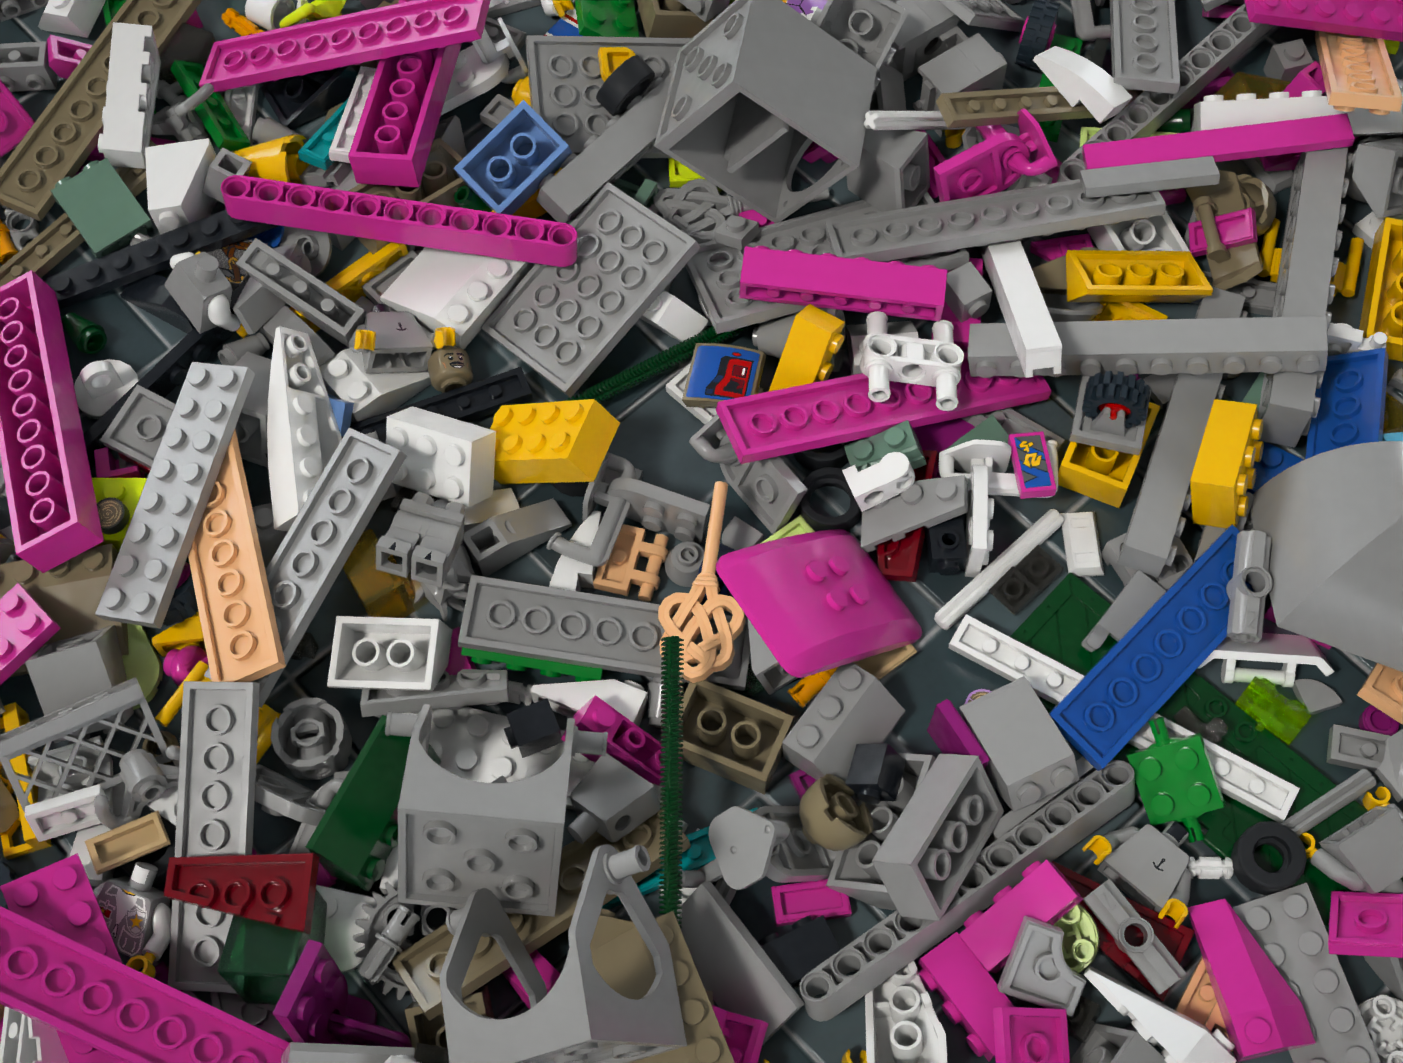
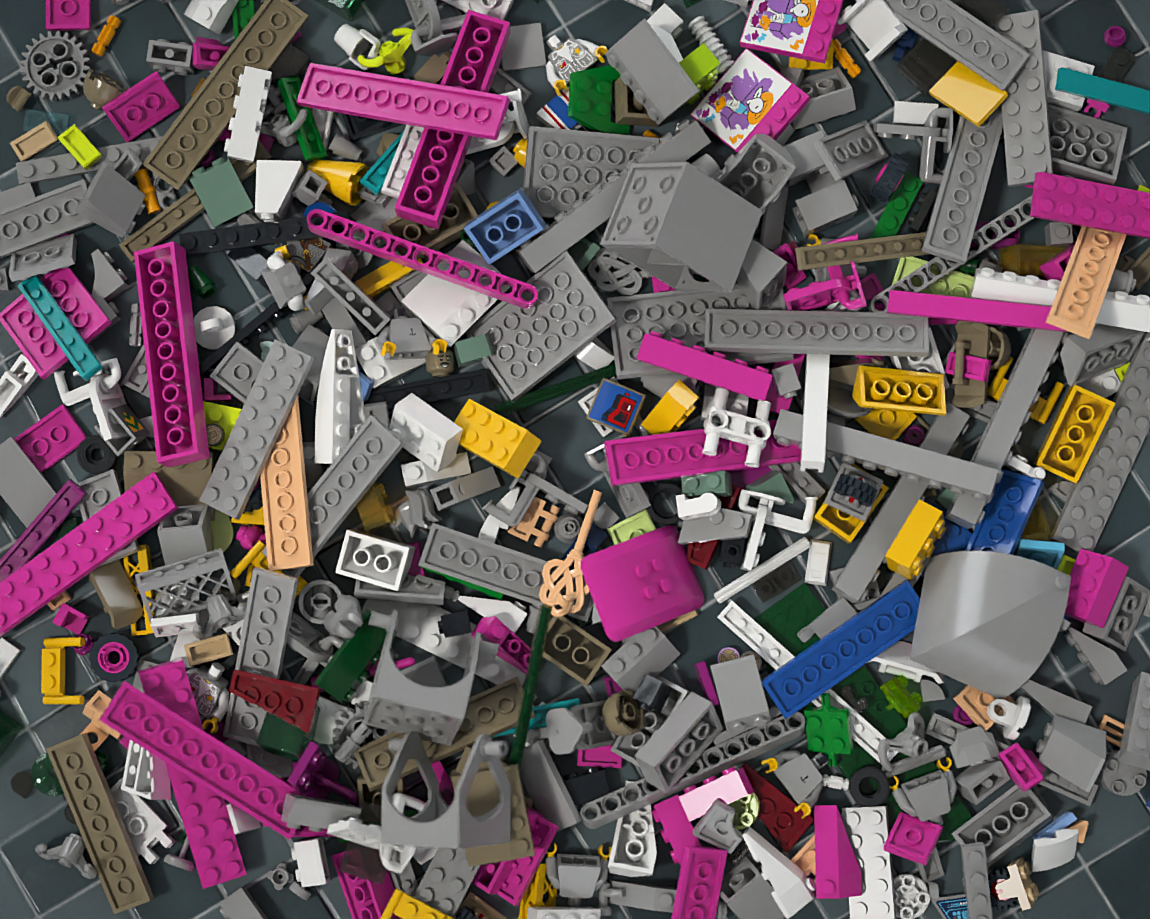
camera: 10 degrees right, 20 degrees up
light orange axle [221,8,265,36] -> none
light grey hips [376,492,465,588] -> none
light grey torso [567,753,662,844] -> none
black tyre [596,55,655,117] -> none
yellow tile [598,47,635,82] -> none
light grey plate [714,214,760,250] -> none
white axle [864,110,966,130] -> none
tile [1008,431,1057,499] -> none
white slope [1033,46,1133,124] -> none
light grey tile [1080,156,1220,198] -> none
light grey piece [1083,878,1186,994] -> none
light grey piece [1226,530,1273,643] -> none
none -> light grey piece [323,595,363,639]
none -> sand green slope [452,334,494,368]
none -> light grey piece [878,712,928,772]

